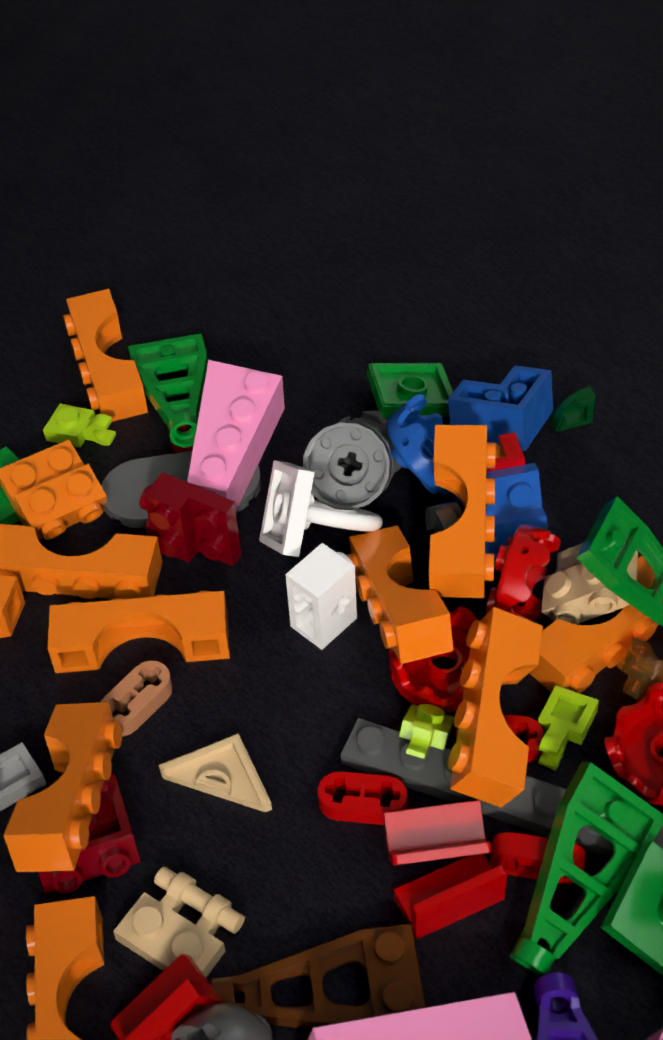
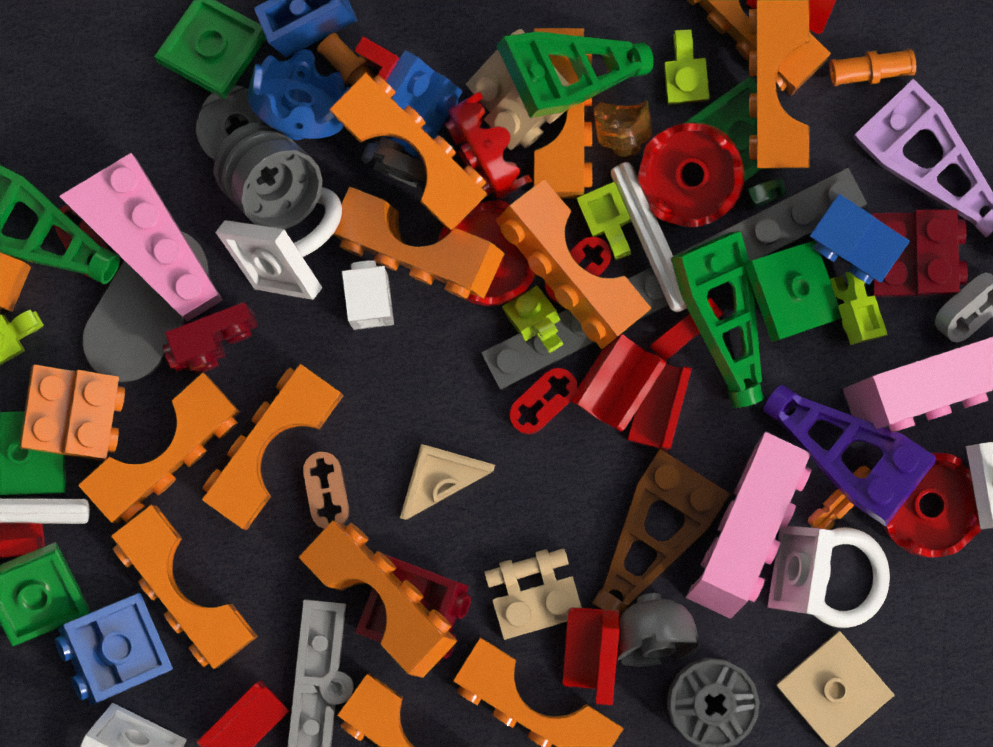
camera: 50 degrees left, 35 degrees up
none -> white axle [611,162,687,312]

